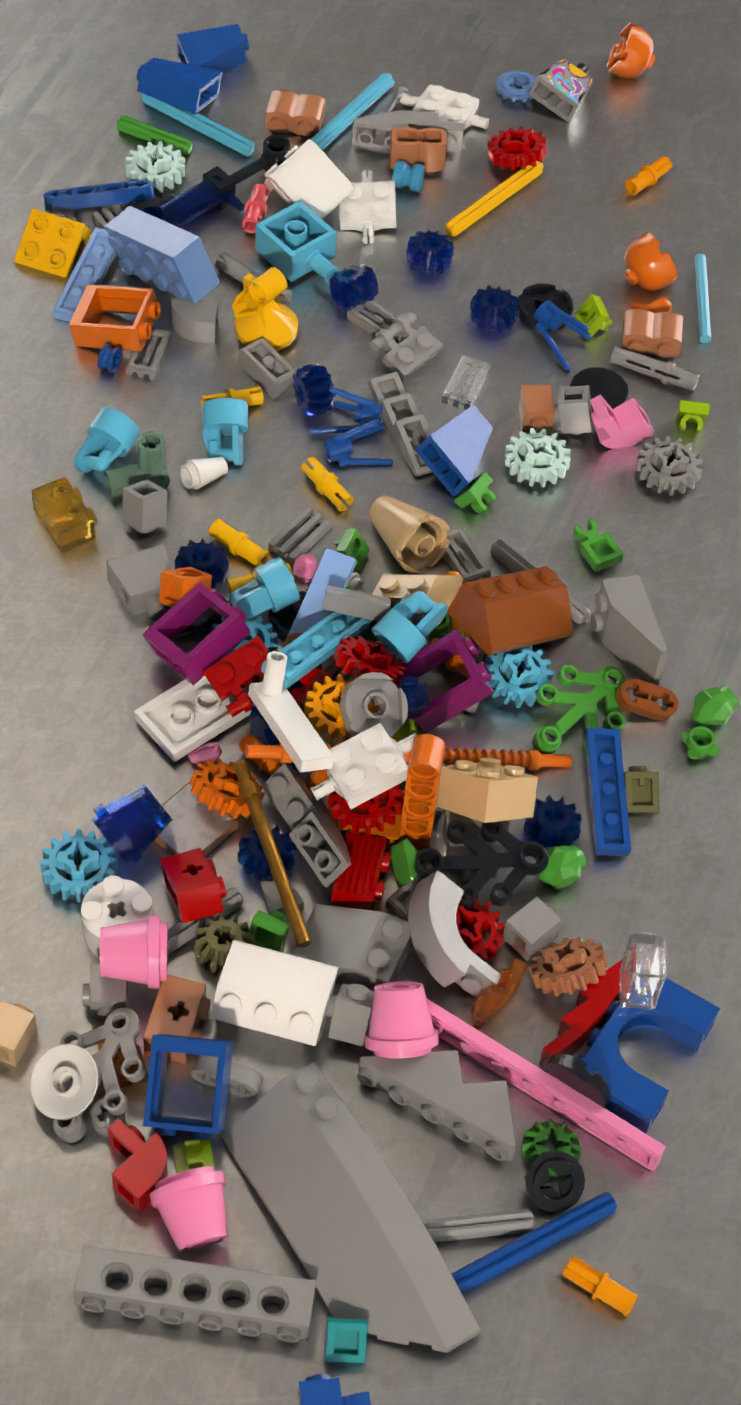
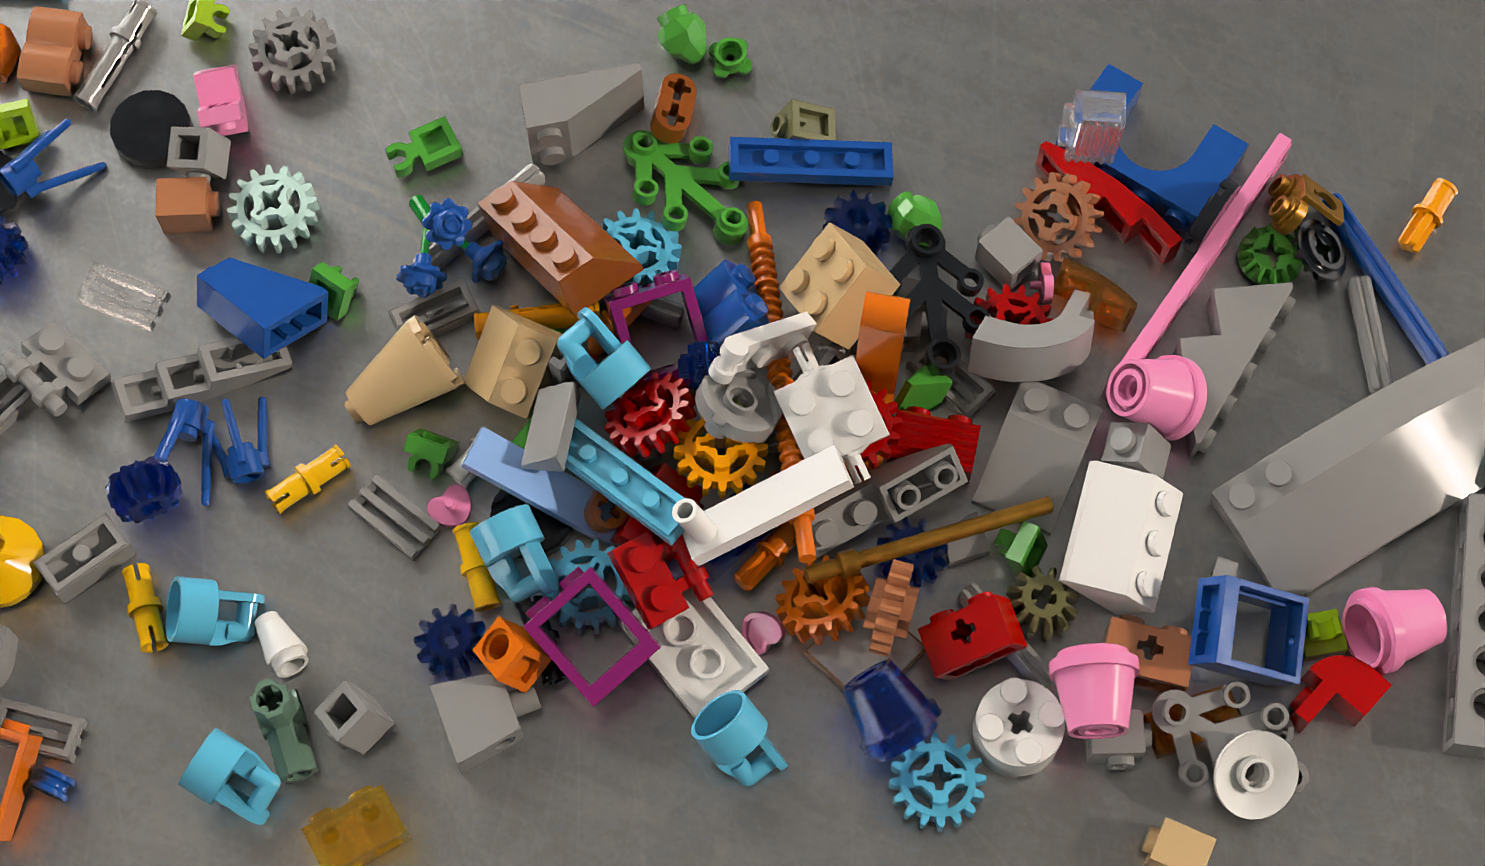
camera: 85 degrees left, 15 degrees up
yellow pin [208,518,270,568] -> none
none -> blue plant [396,195,508,298]
none -> medium azure piece [691,690,789,786]
none -> blue brick [693,259,769,352]
none -> white plate [708,312,817,384]
none -> nougat gear [863,559,920,657]
none -> bright pink piece [1029,262,1054,304]
none -> pearl gold bracket [1268,174,1344,236]

